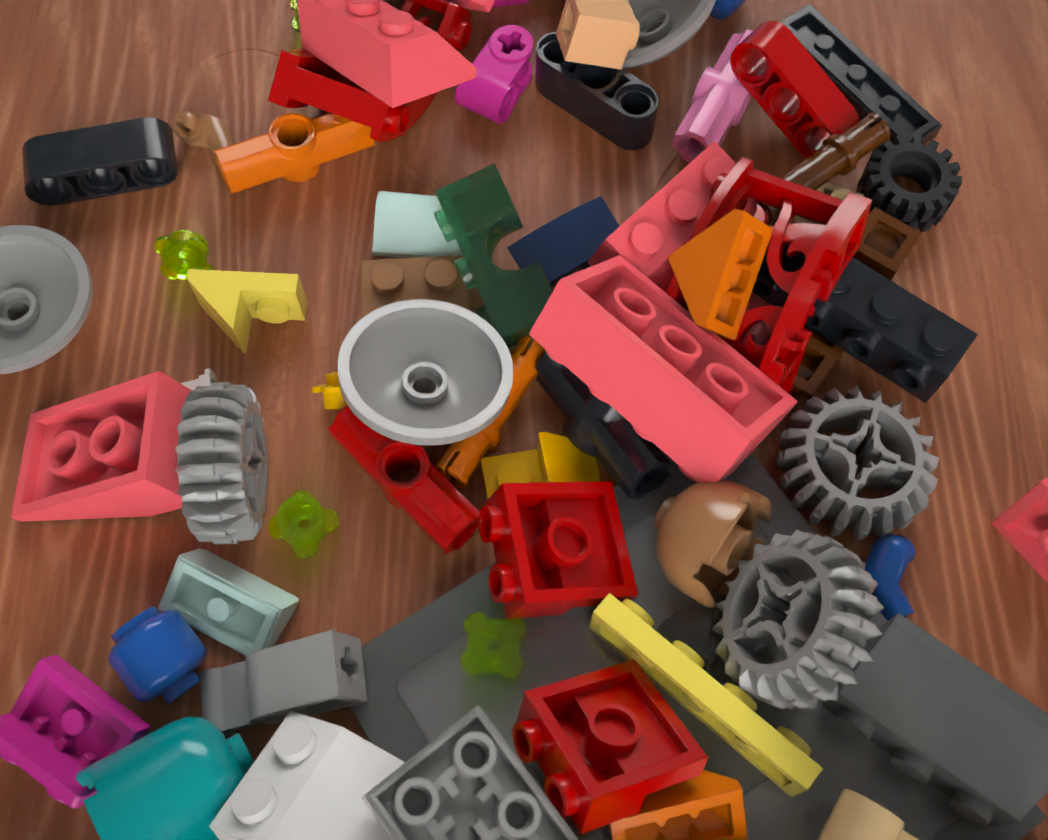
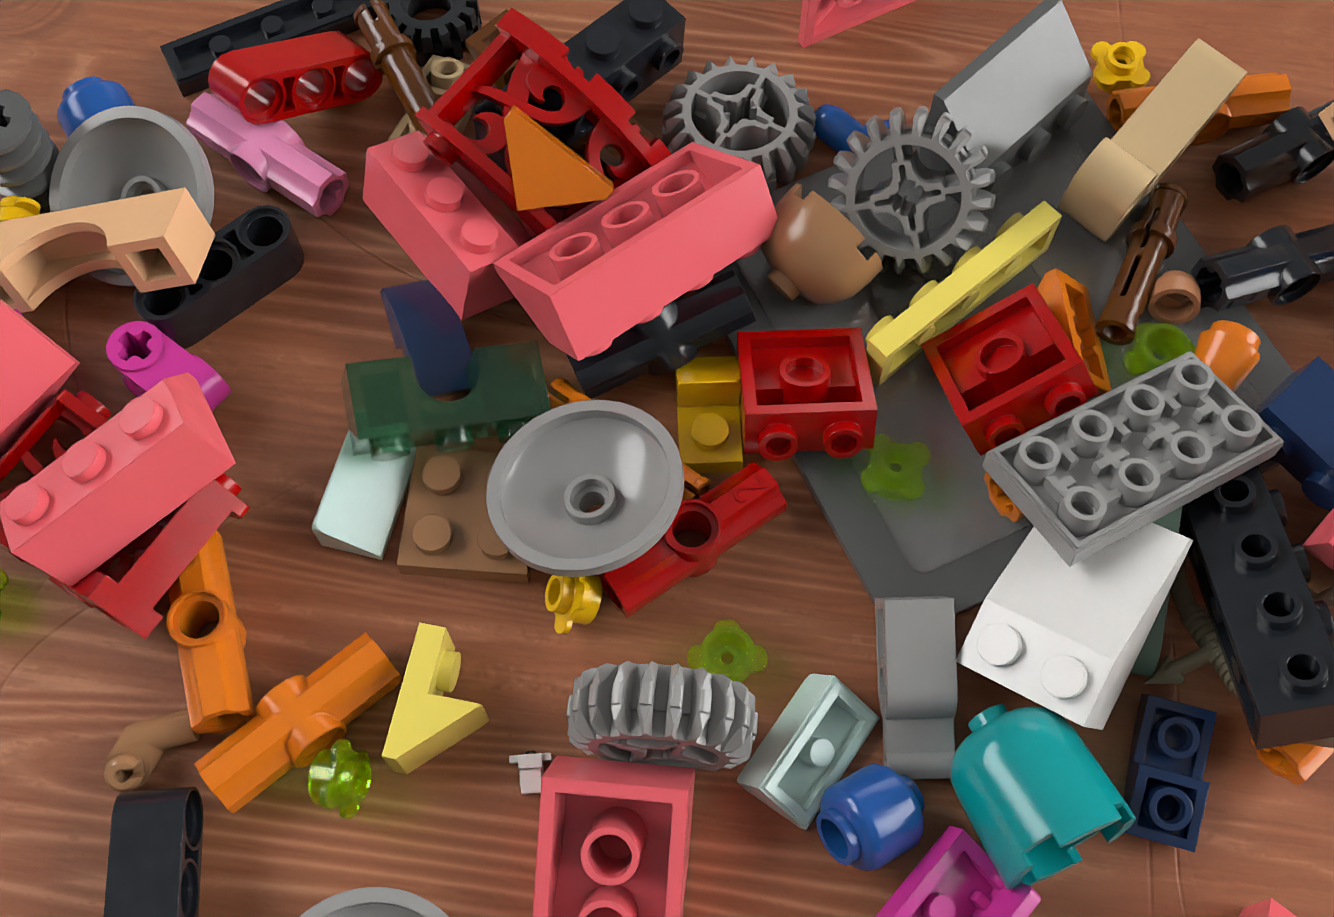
camera: 80 degrees left, 0 degrees up
none -> orange piece [194,632,403,814]

